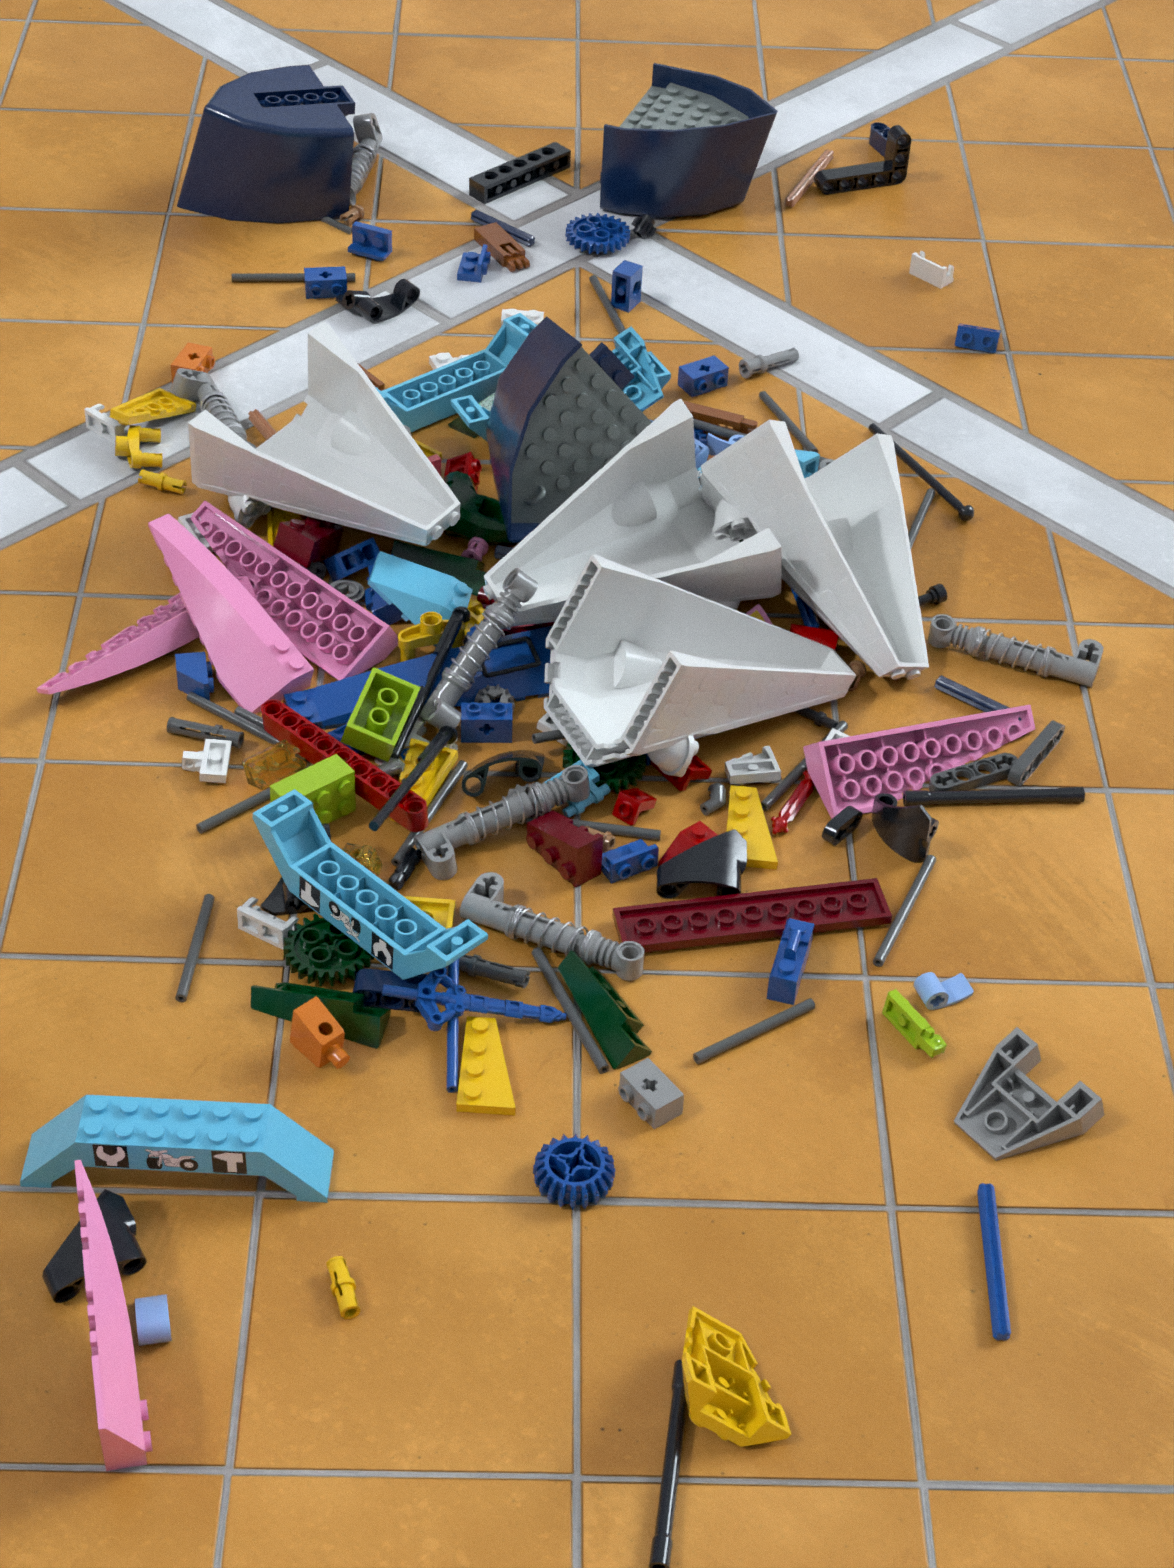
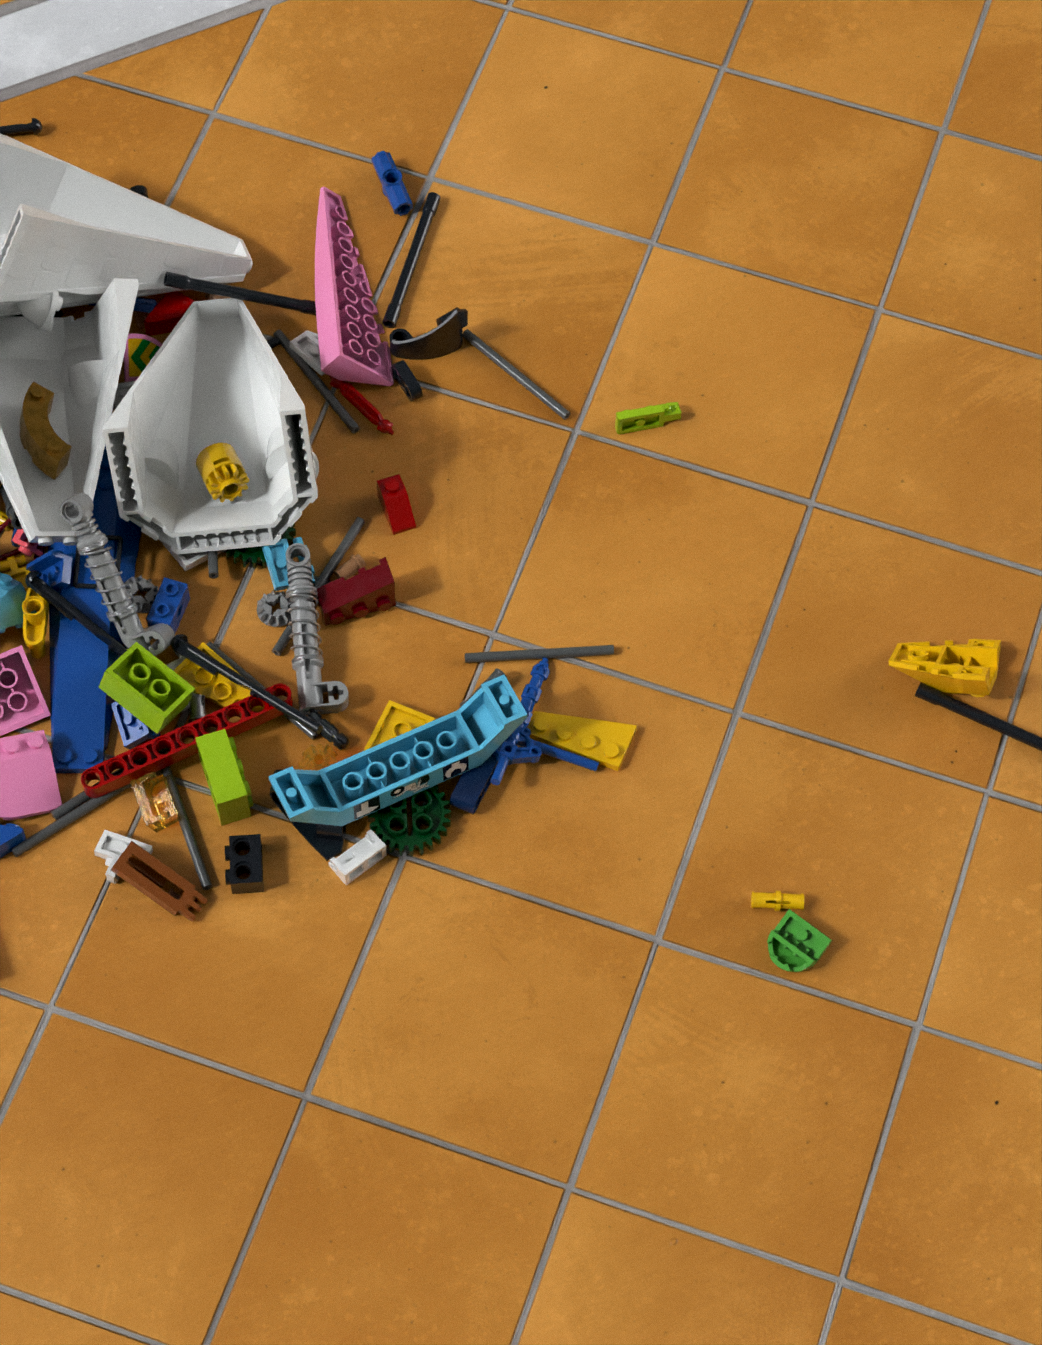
camera: 70 degrees left, 20 degrees up
medium azure slope [20,1095,334,1203] -> none
black panel [42,1189,147,1303] -> none
bright pink wedge [74,1160,152,1471] -> none
light blue panel [135,1294,172,1346] -> none
dark grey pin [167,717,244,748] -> none
dark grey piece [175,894,215,1002] -> none
dark green wedge [251,982,391,1049] -> none
orange torso [290,996,350,1069] -> none
light grey piece [460,872,644,981] -> none
black panel [462,750,544,797] -> none
blue gear [533,1133,615,1210] -> none
dark green wedge [558,950,652,1069] -> none
blue bracket [601,839,659,884] -> none
red bracket [612,787,657,826] -> none
dark red plate [612,878,892,953] -> none
light grey brick [618,1058,684,1129] -> none
black panel [656,829,747,899] -> none
dark grey piece [693,998,815,1064] -> none
dark grey arm [700,783,726,816] -> none
white wing [725,746,781,785] -> none
yellow wing [726,785,778,870] -> none
blue piece [766,918,814,1005] -> none
light blue panel [913,972,974,1010] -> none
light grey piece [928,614,1103,688] -> none
dark grey beam [929,753,1018,791] -> none
dark blue axle [935,676,1022,721] -> none
light grey wedge [954,1027,1105,1161] -> none
blue axle [977,1183,1011,1341] -> none
dark grey beam [1008,720,1065,787] -> none
none -> pearl gold brick [19,381,72,480]
none -> dark orange hinge [111,841,208,922]
none -> black piece [164,272,316,316]
none -> yellow gear [196,443,250,503]
none -> black brick [225,834,264,894]
none -> blue piece [371,151,413,216]
none -> bright green slope [767,909,833,972]

